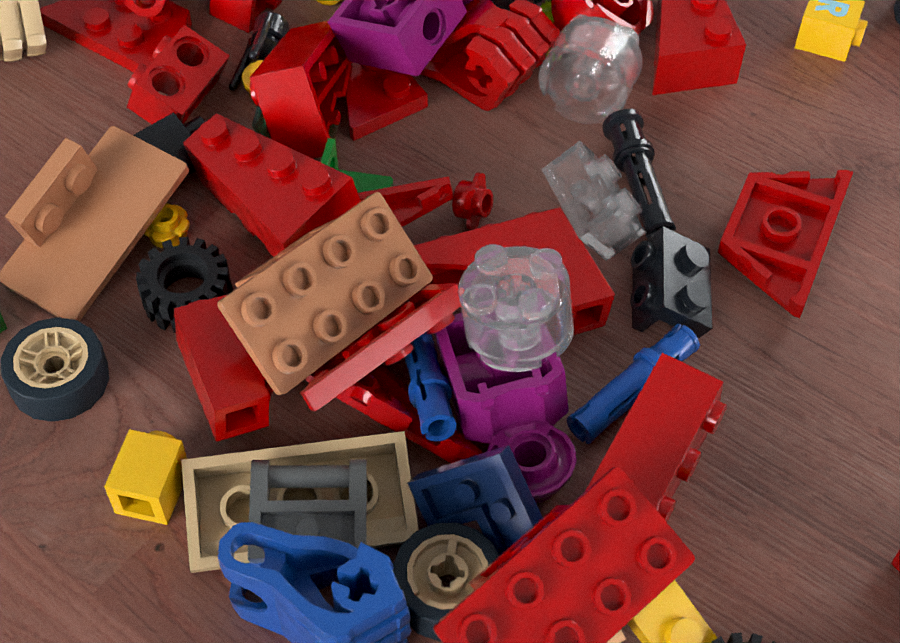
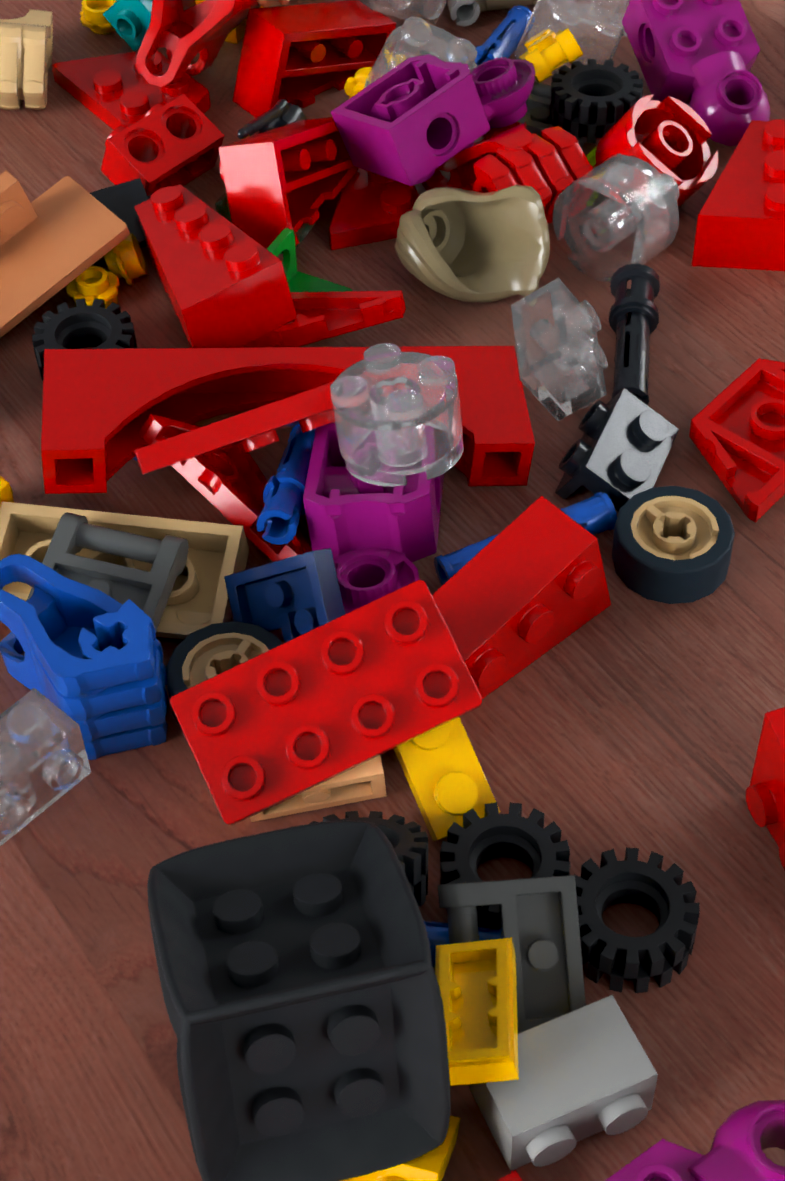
camera: 20 degrees right, 5 degrees down
nougat bracket [217,192,433,395] -> none
red plate [452,172,494,230] -> none
none -> yellow plate [104,233,148,285]
none -> dark tan piece [395,185,550,303]
none -> black wheel [612,486,735,604]

